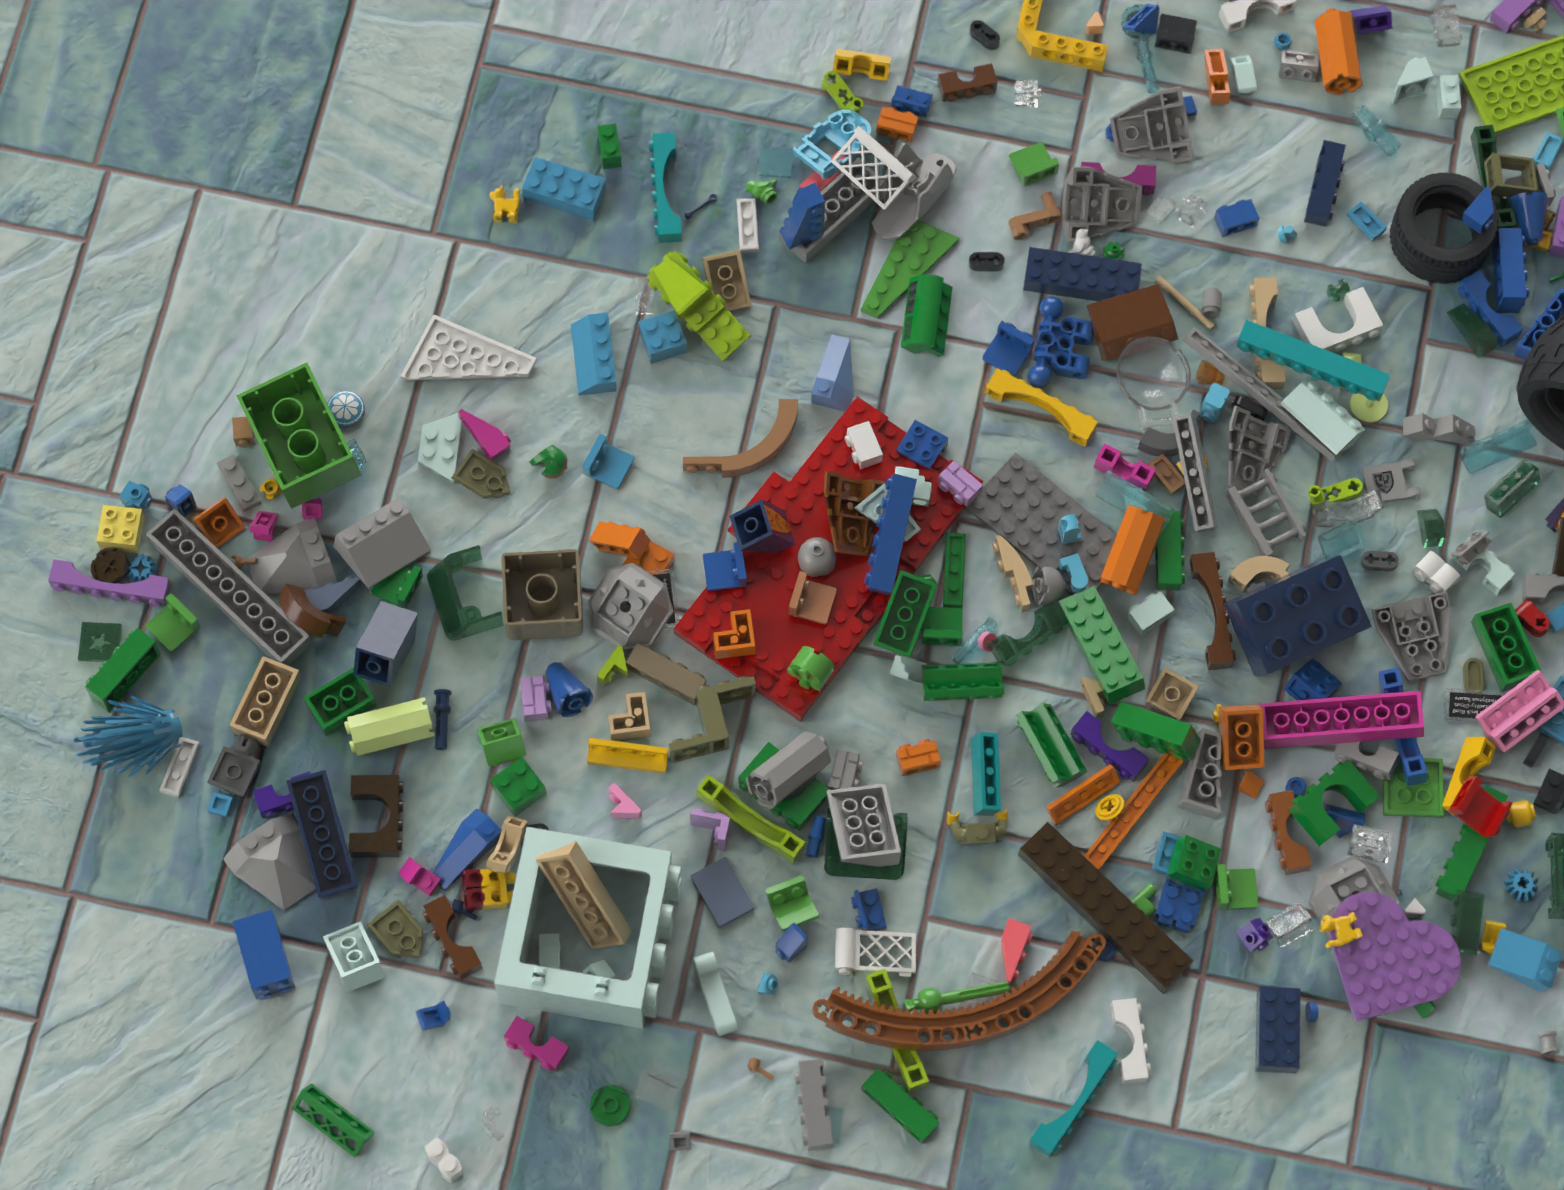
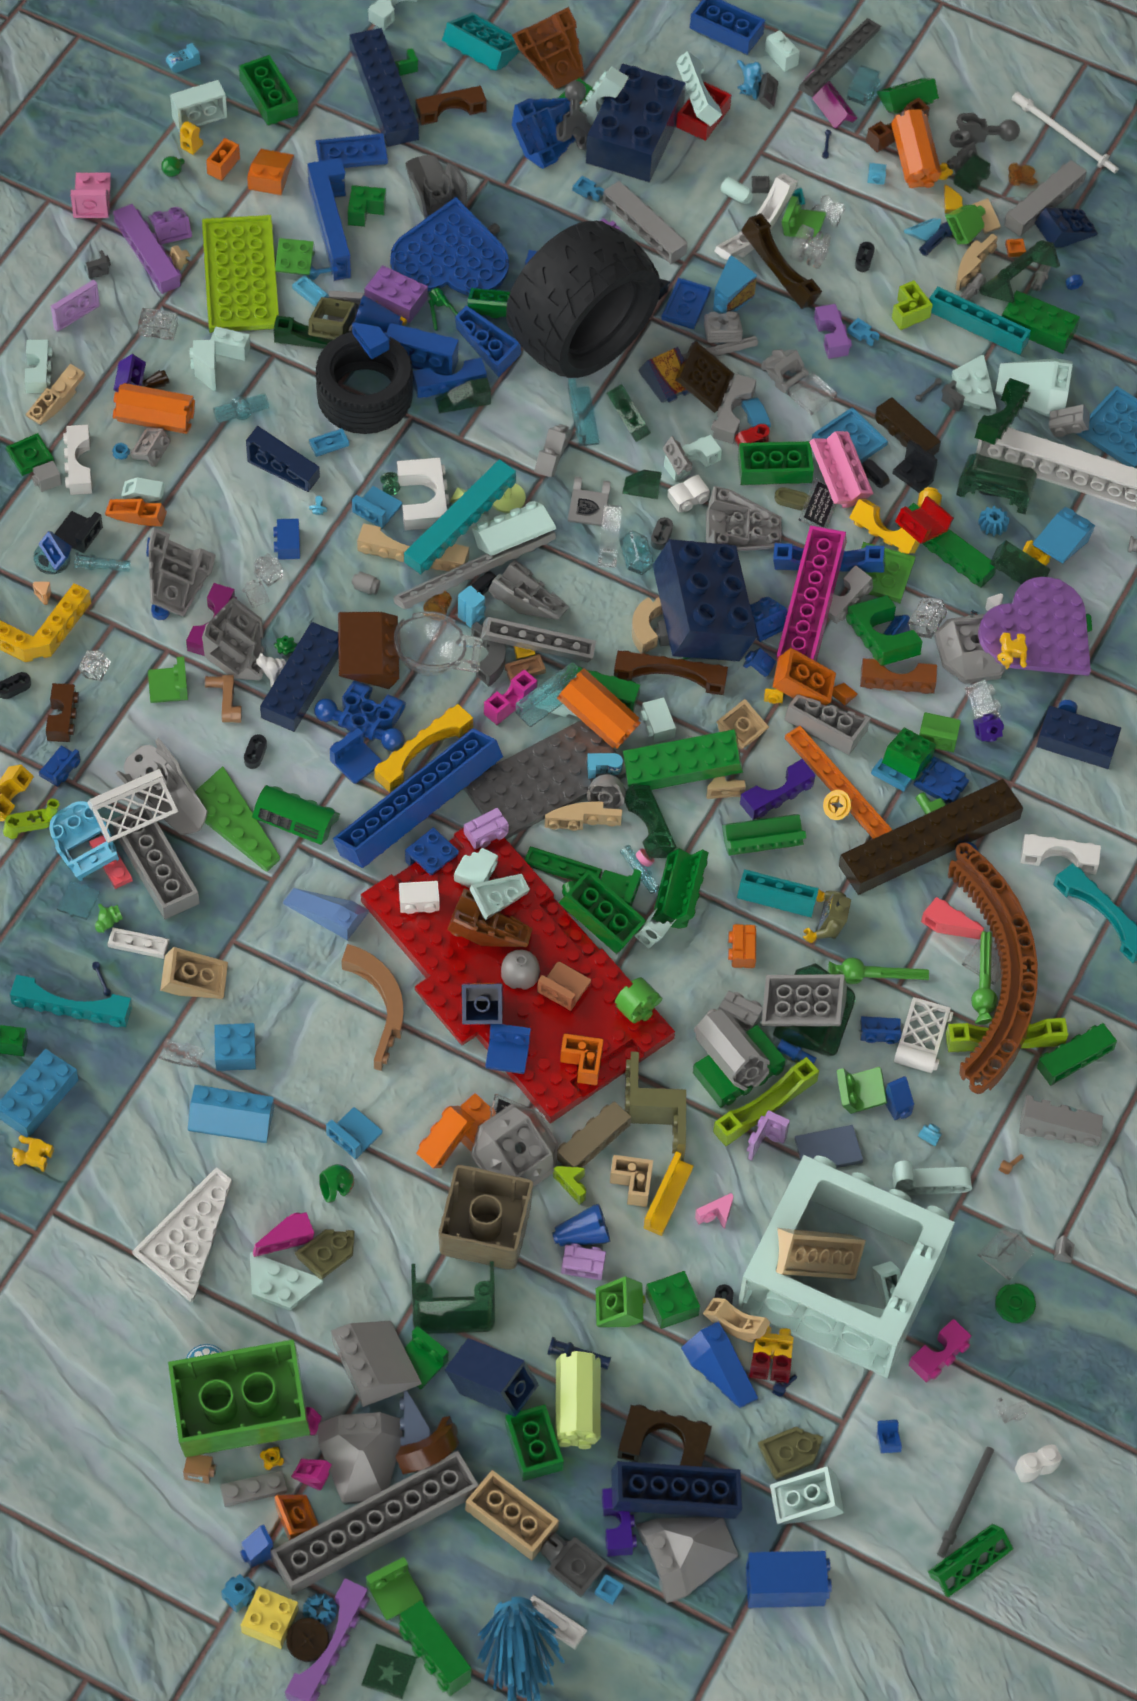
camera: 75 degrees left, 10 degrees down
medium nougat hand [231,554,258,569] -> none
dark pink slope [398,857,442,896] -> none
reddish brown arch [422,895,483,980] -> none
lime wedge [646,251,751,362] -> none
blue wedge [780,182,825,250] -> none
blue brick [864,474,917,595] -> none
orange brick [876,107,918,143] -> none
orange plate [1046,764,1120,825] -> none
medium azure leg [1058,514,1082,545] -> none
green brick [1111,701,1201,761] -> none
tan bar [1155,276,1215,331] -> none
light grey fence [1225,468,1306,556] -> none
blue tile [1285,777,1306,798] -> none
lime beam [1308,478,1365,508] -> none
none -> dark brown cone [143,370,170,389]
none -> blue brick [333,728,503,868]
none -> dark azure bracket [352,486,402,529]
none -> blue bracket [743,648,776,677]
none -> bright green piece [828,957,929,985]
none -> dark grey bar [937,1447,994,1558]

